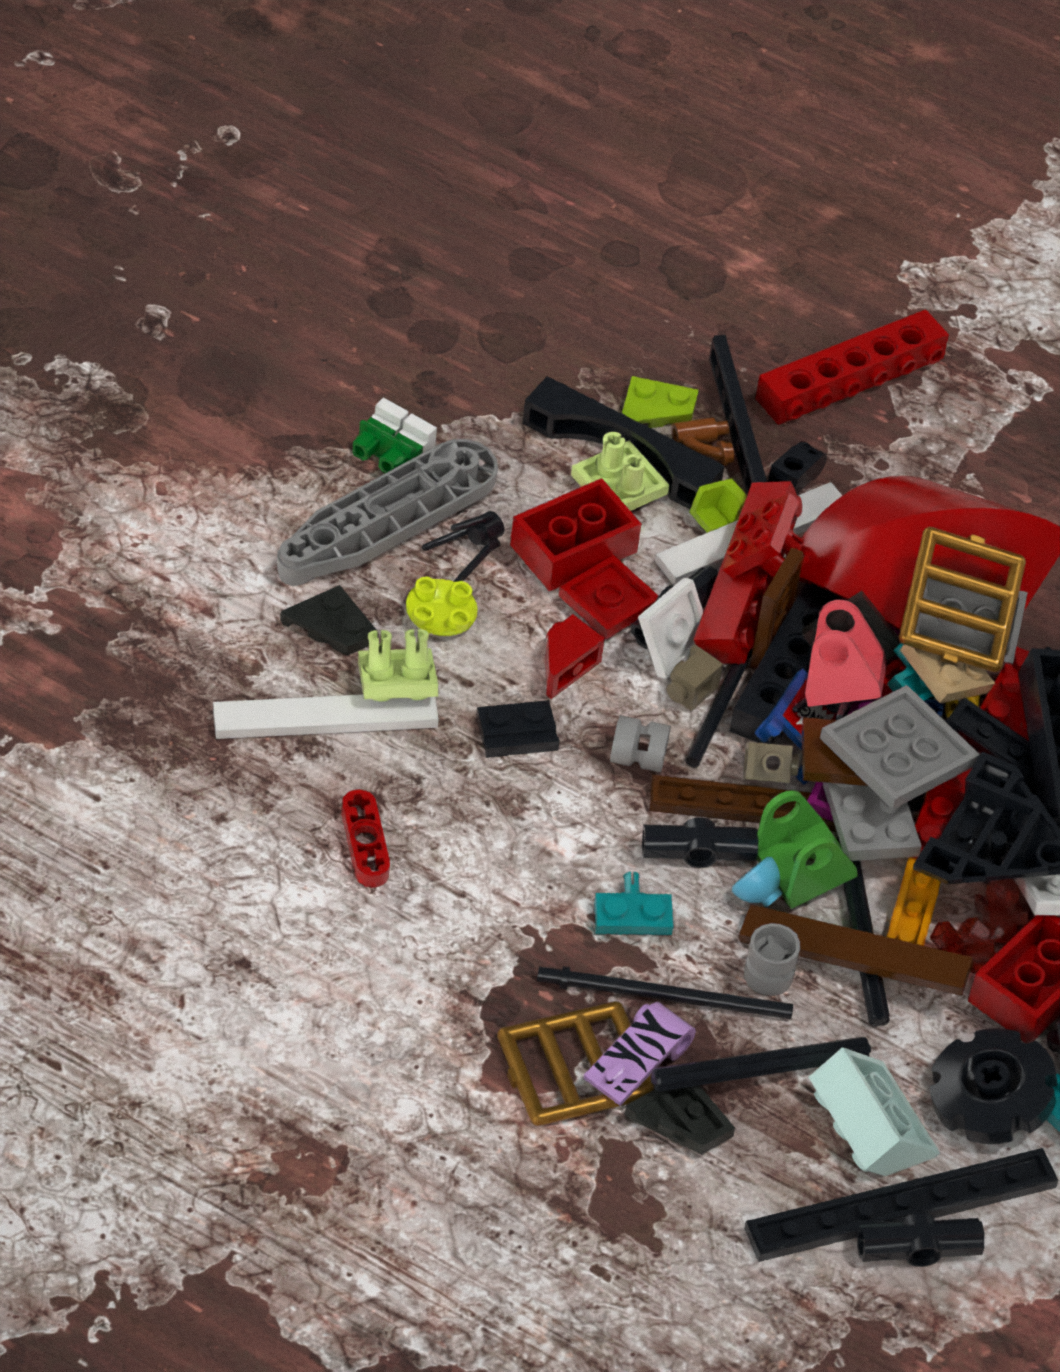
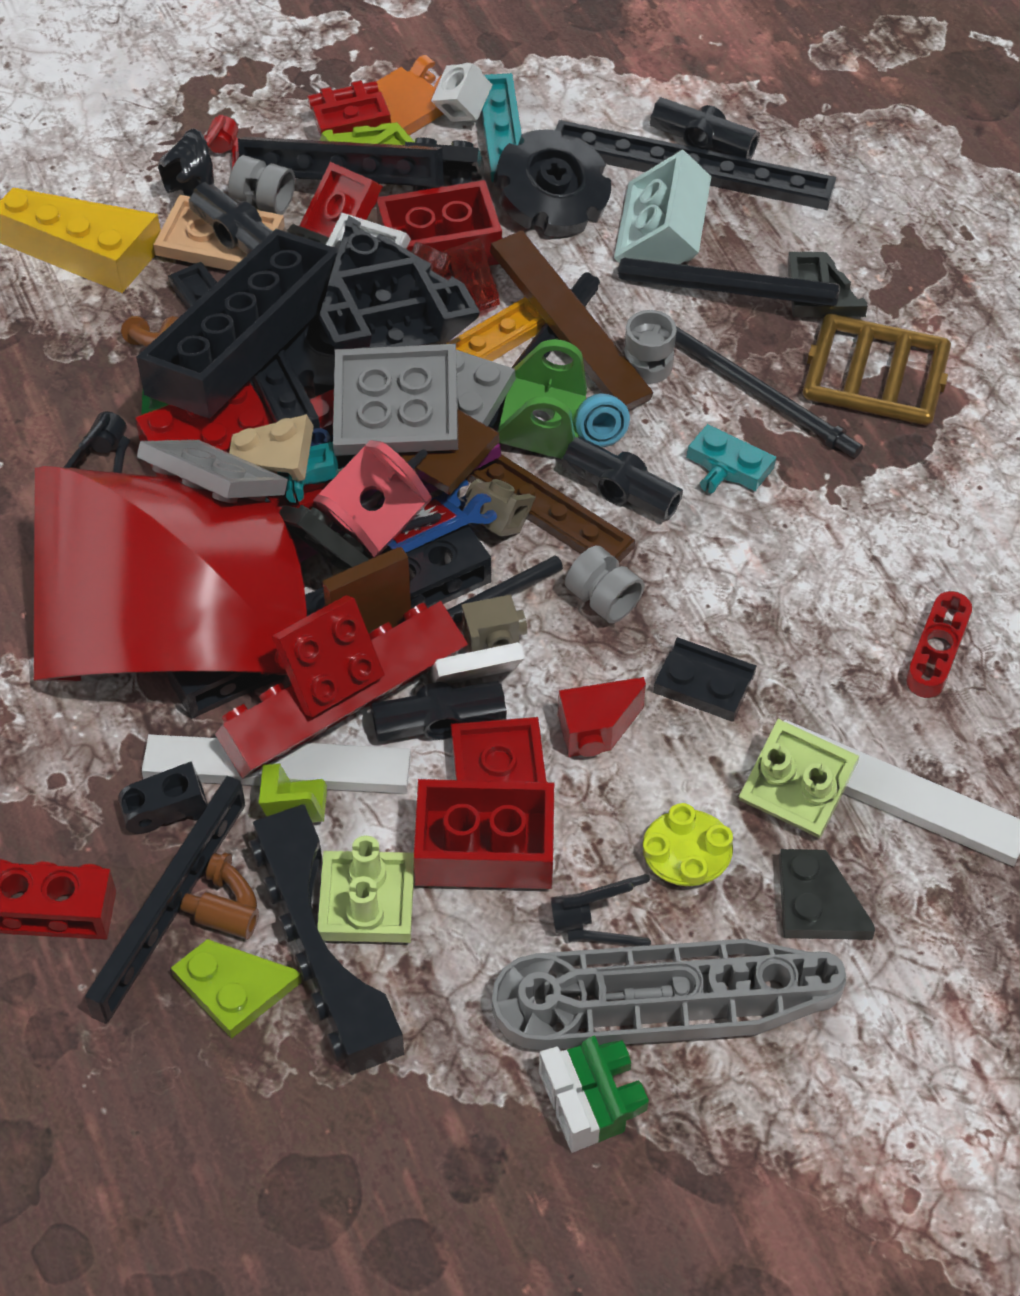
camera: 140 degrees left, 5 degrees up
lavender door [584,1002,696,1106] -> none
pearl gold bar [899,527,1026,672] -> none

